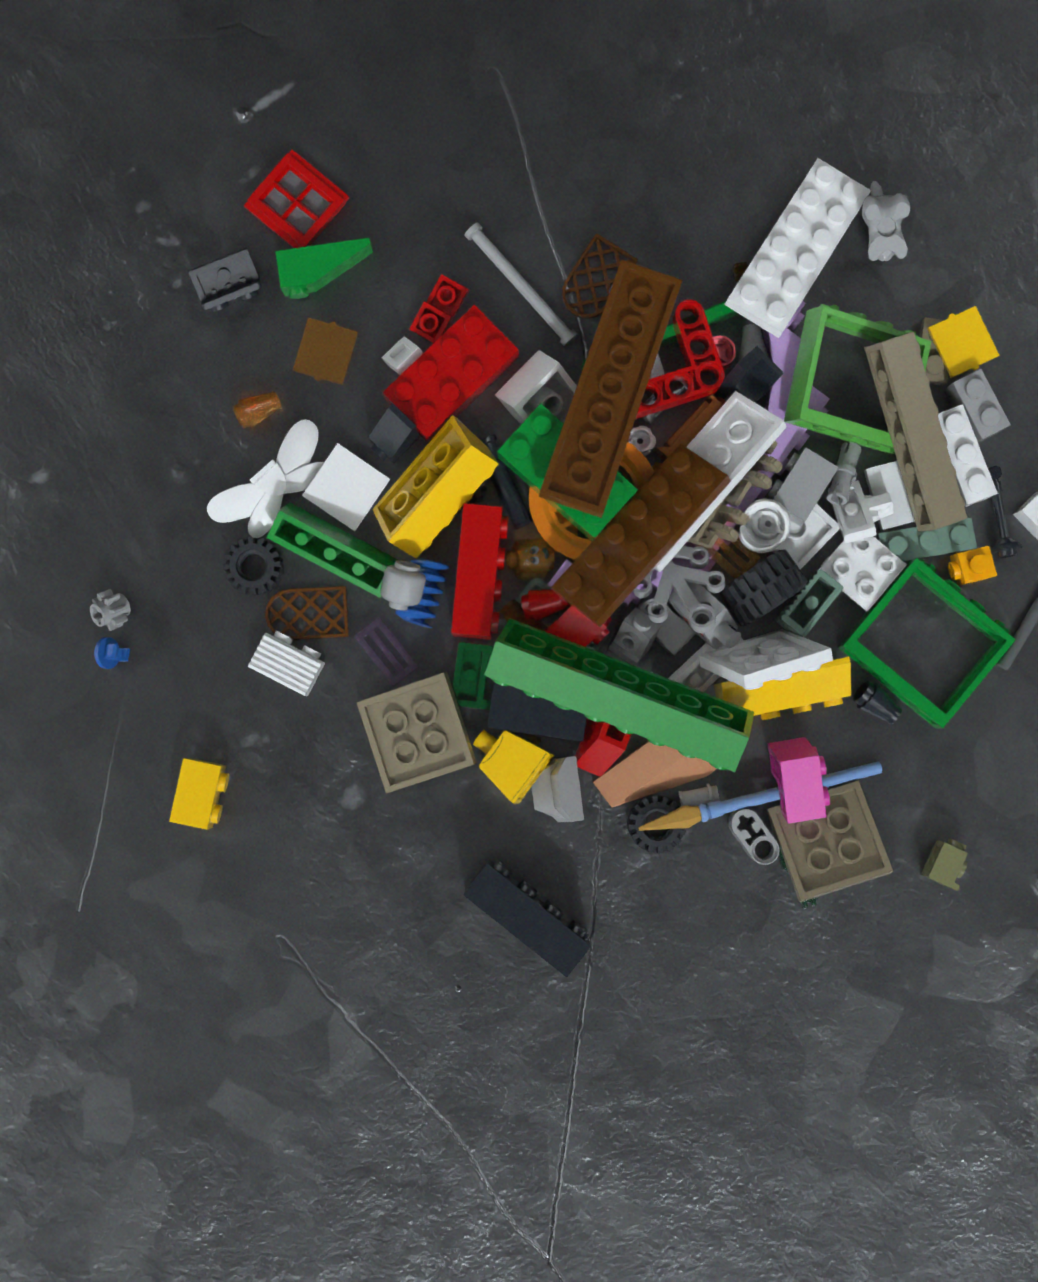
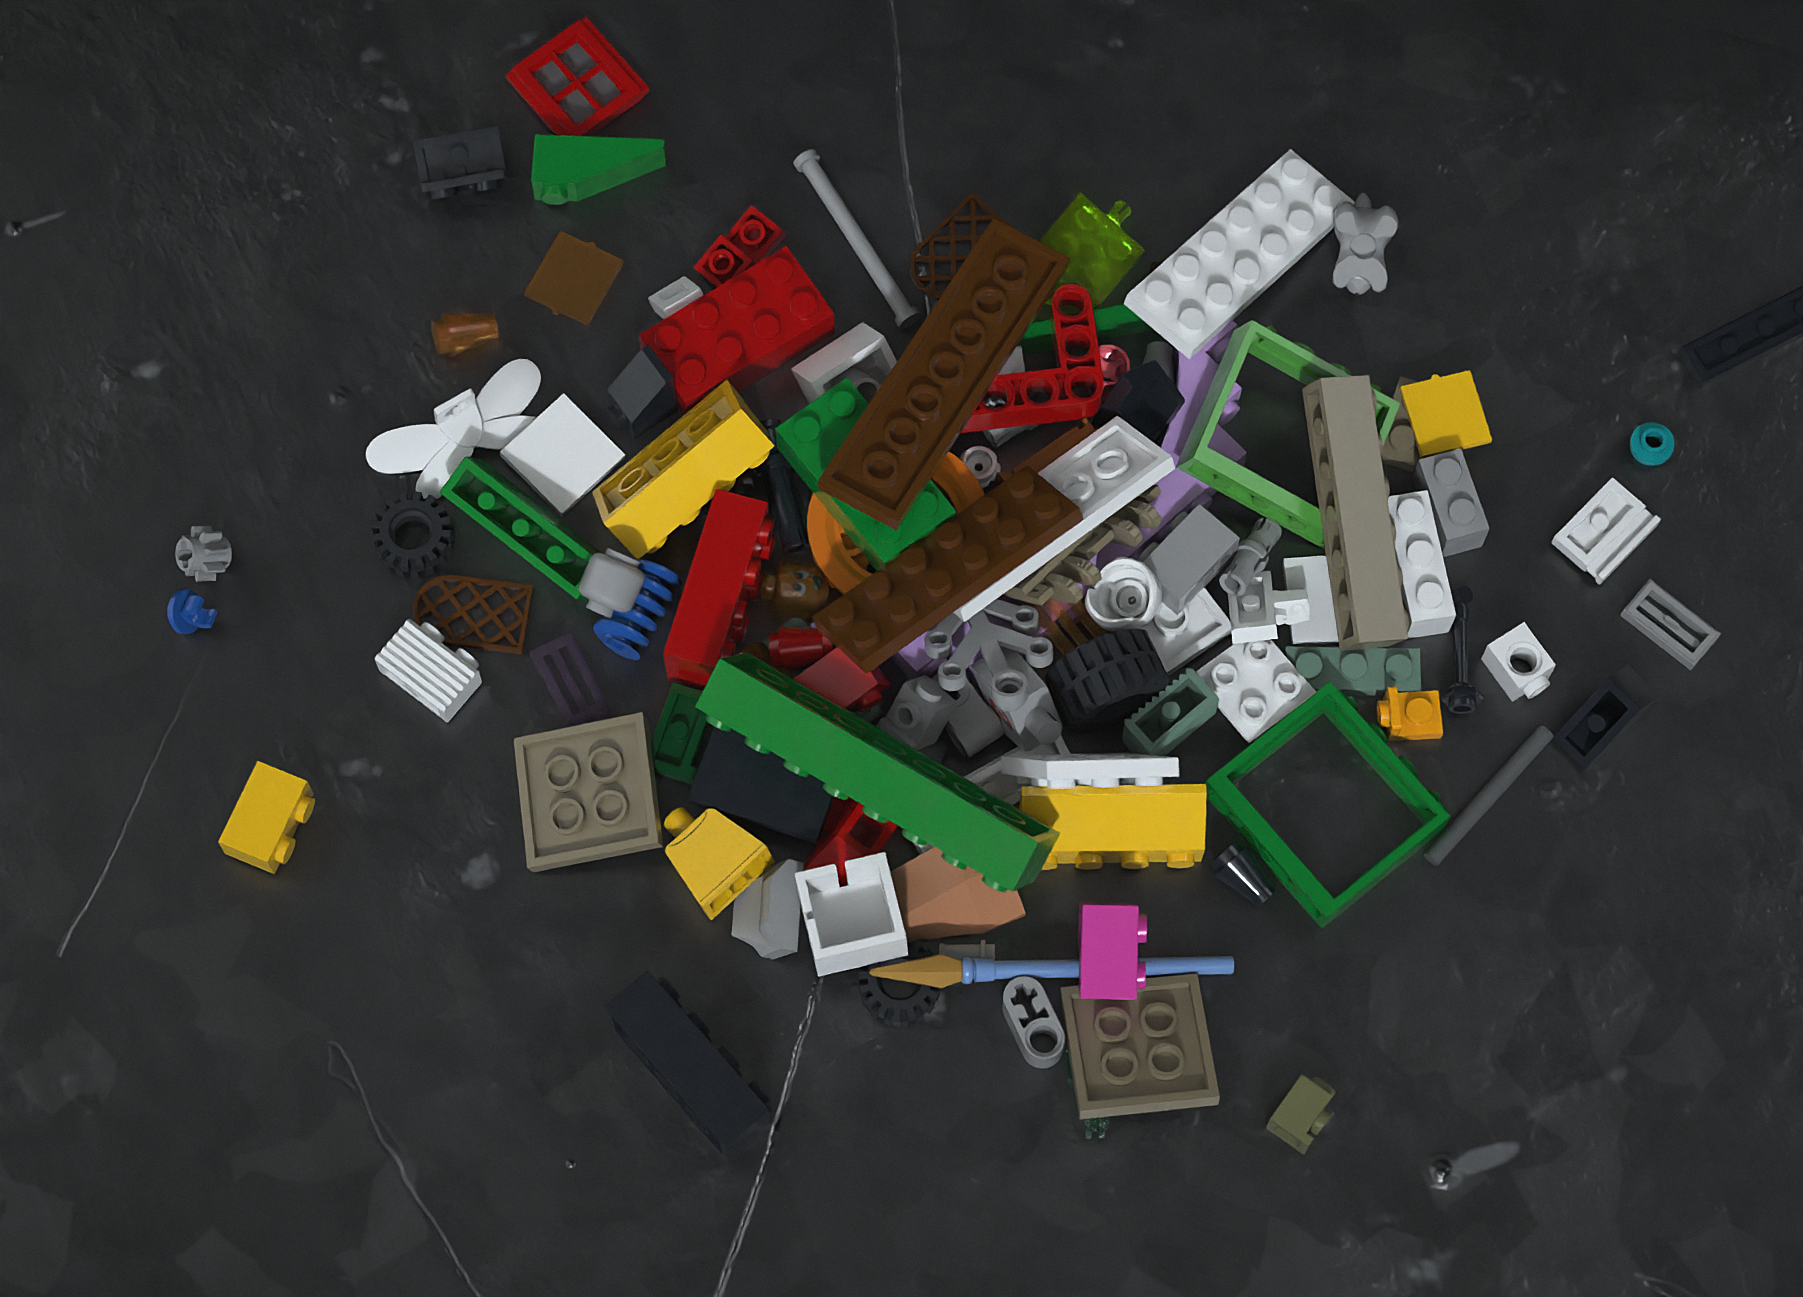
camera: 10 degrees right, 15 degrees down
none -> white piece [794,852,908,977]
none -> clear neon green plate [1038,193,1145,309]

